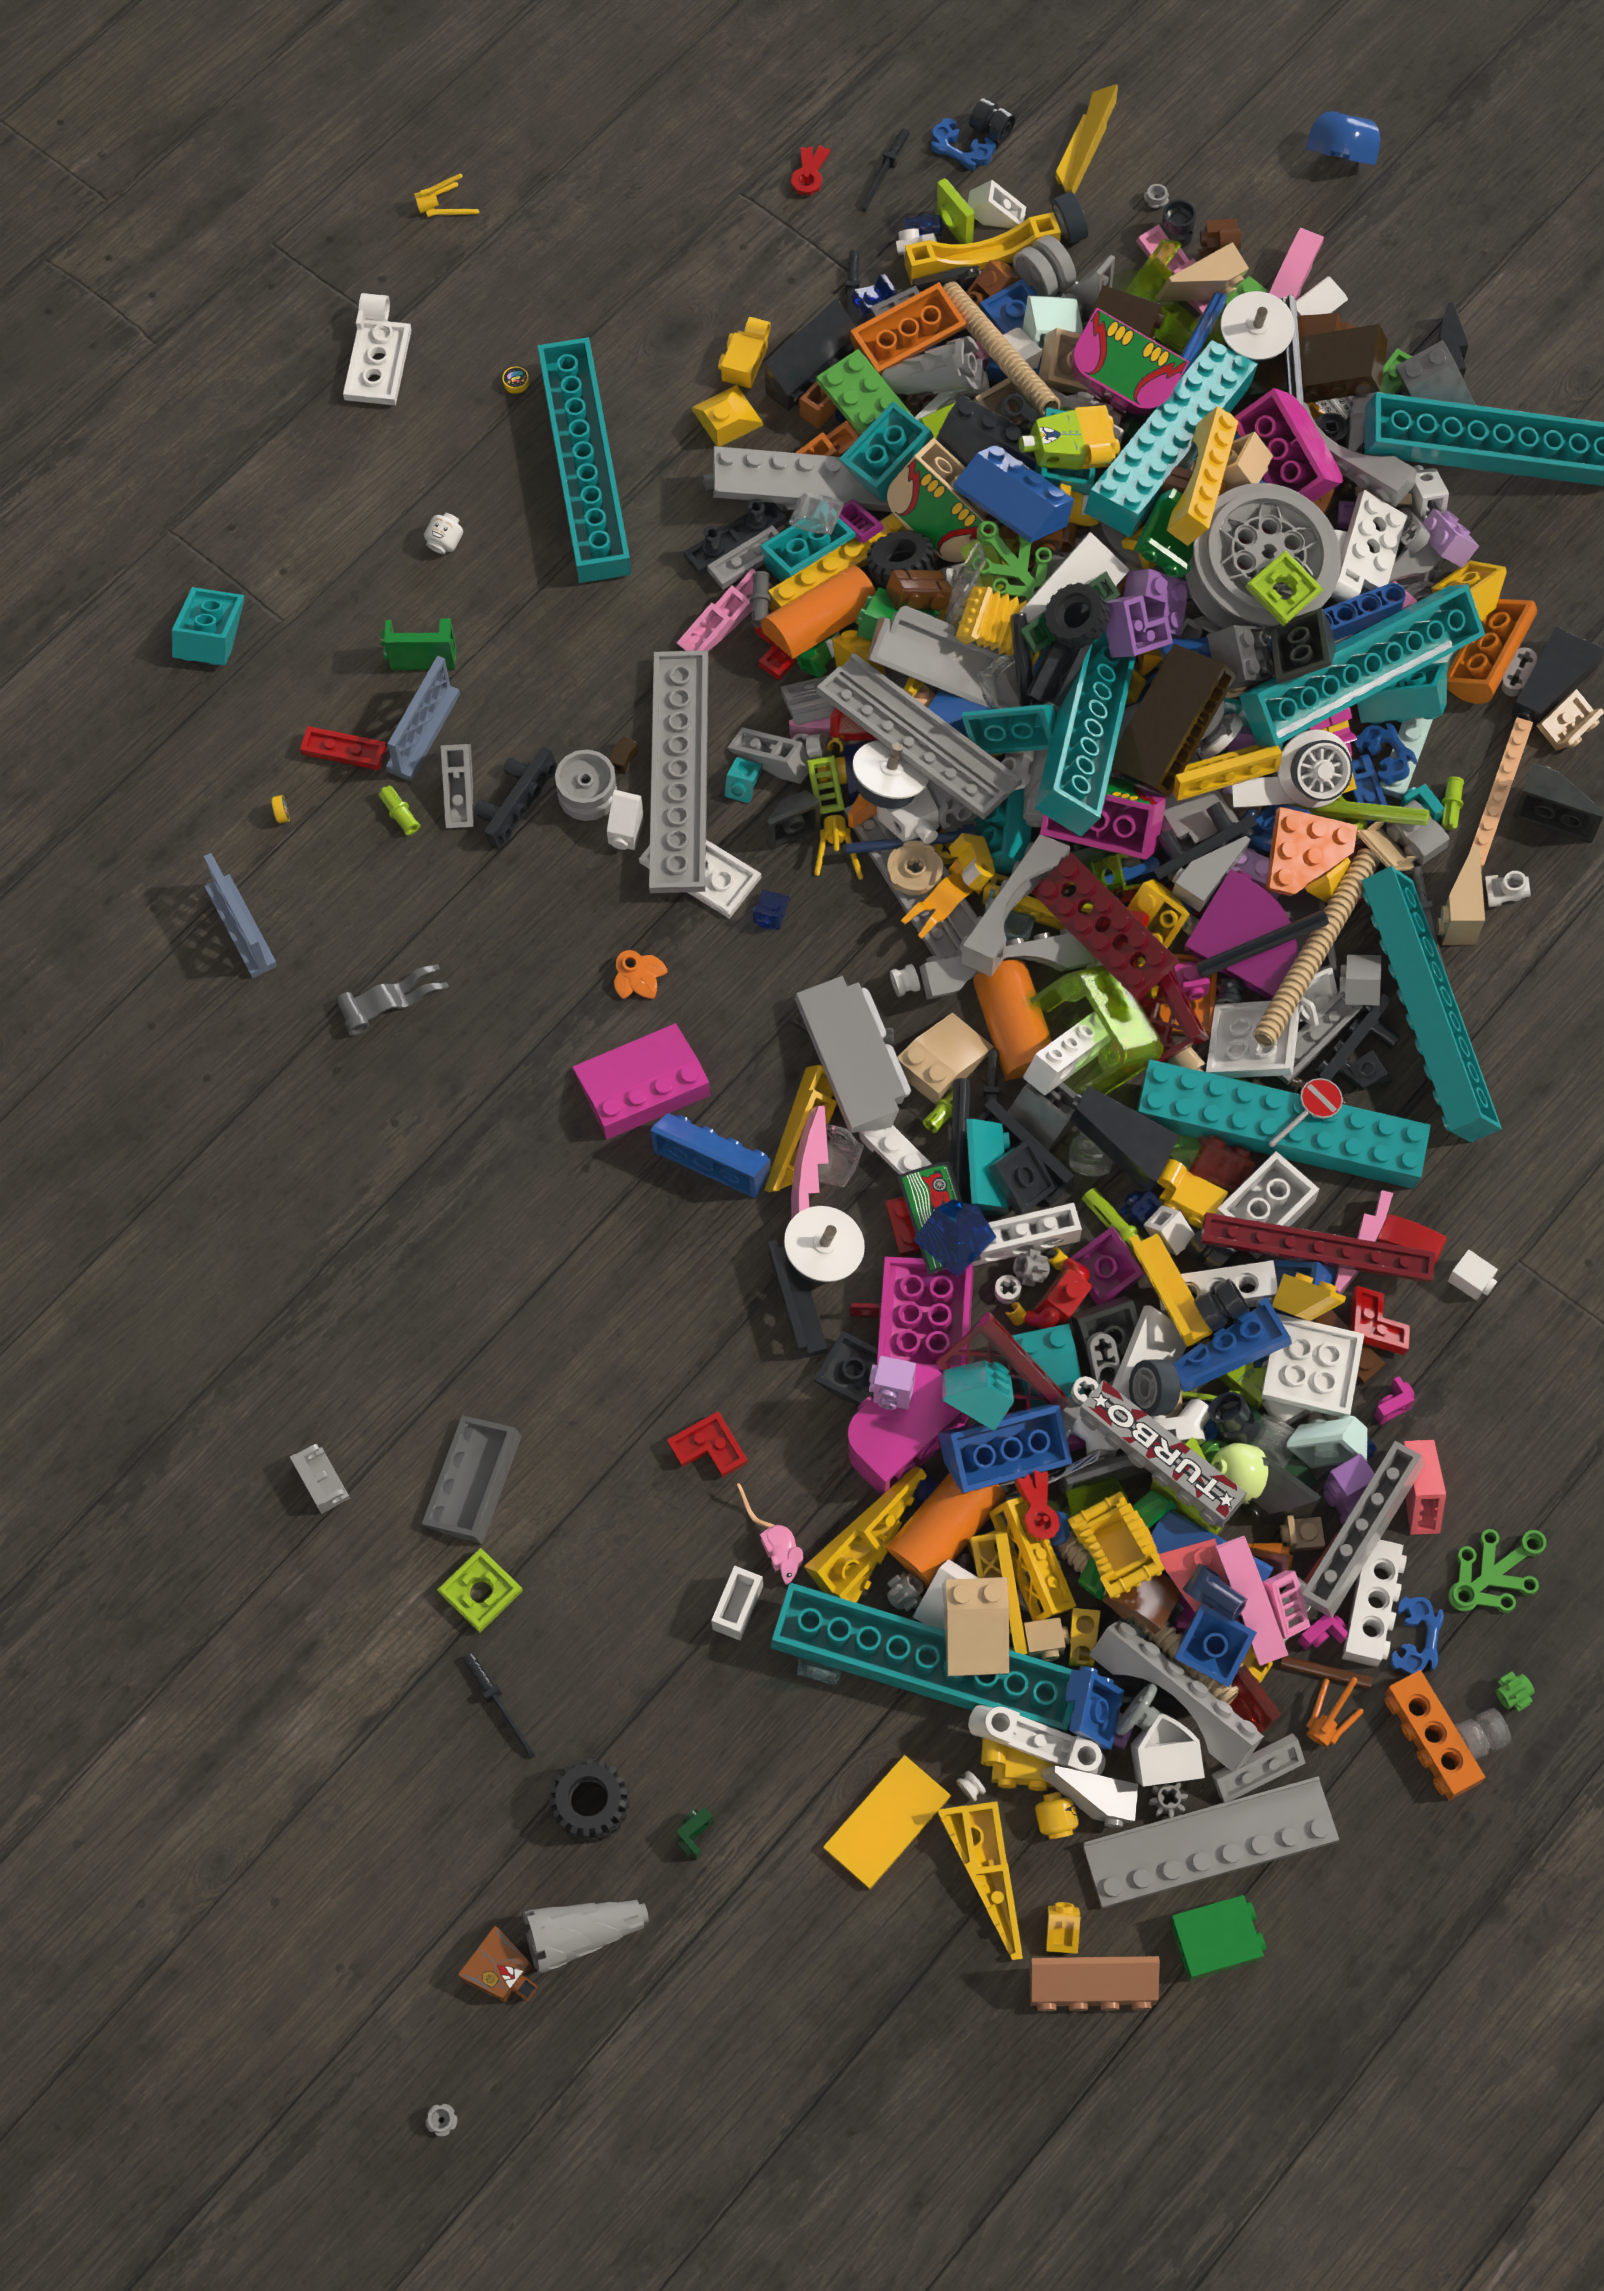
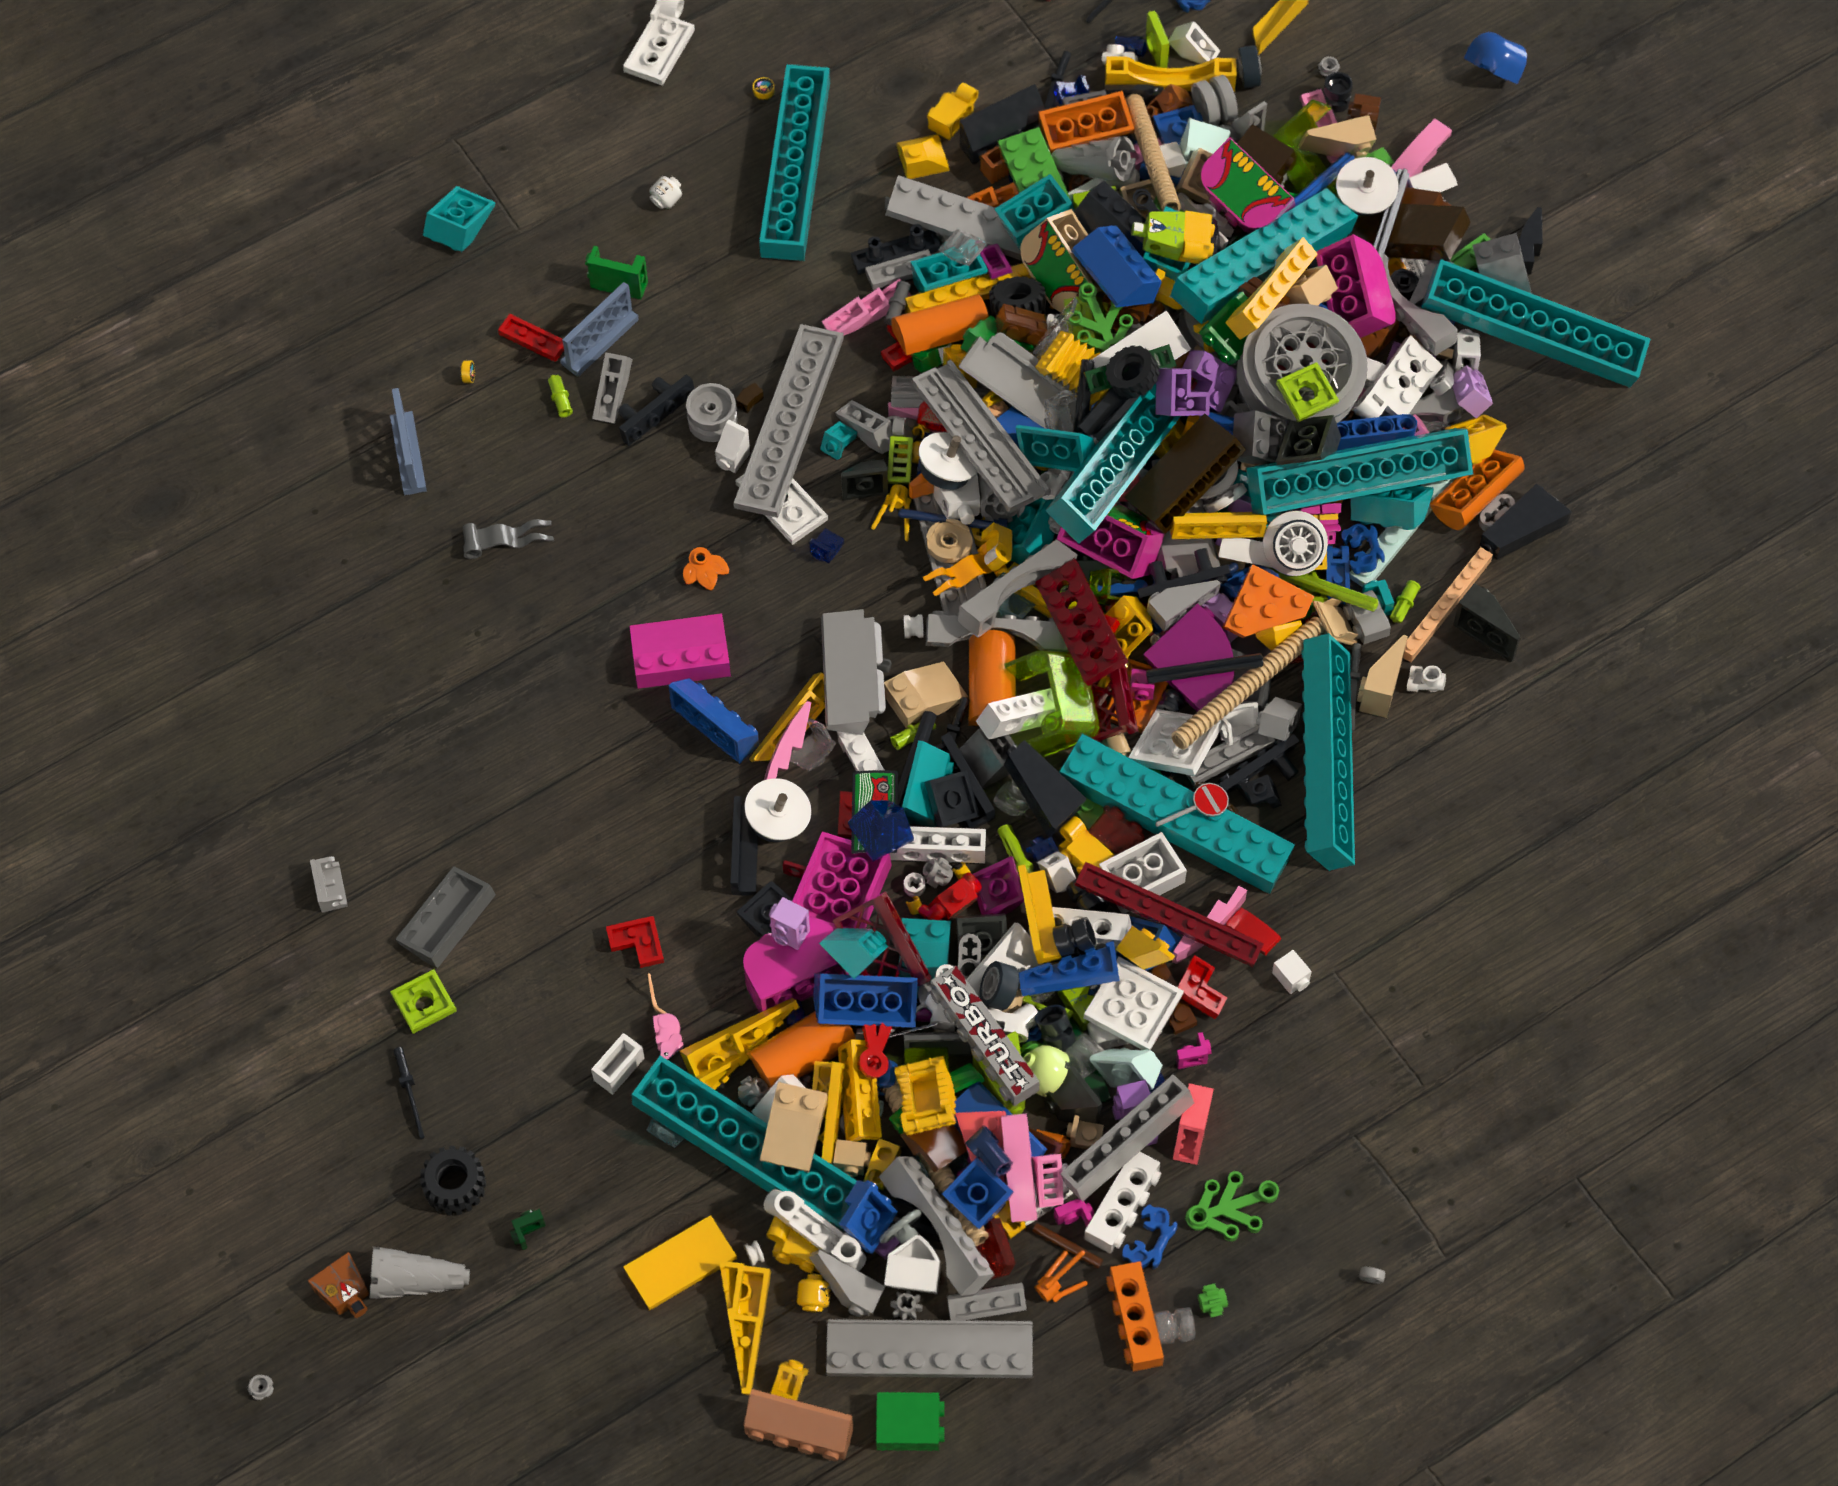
camera: 15 degrees right, 5 degrees down
tan bracket [1536,689,1604,751] -> none

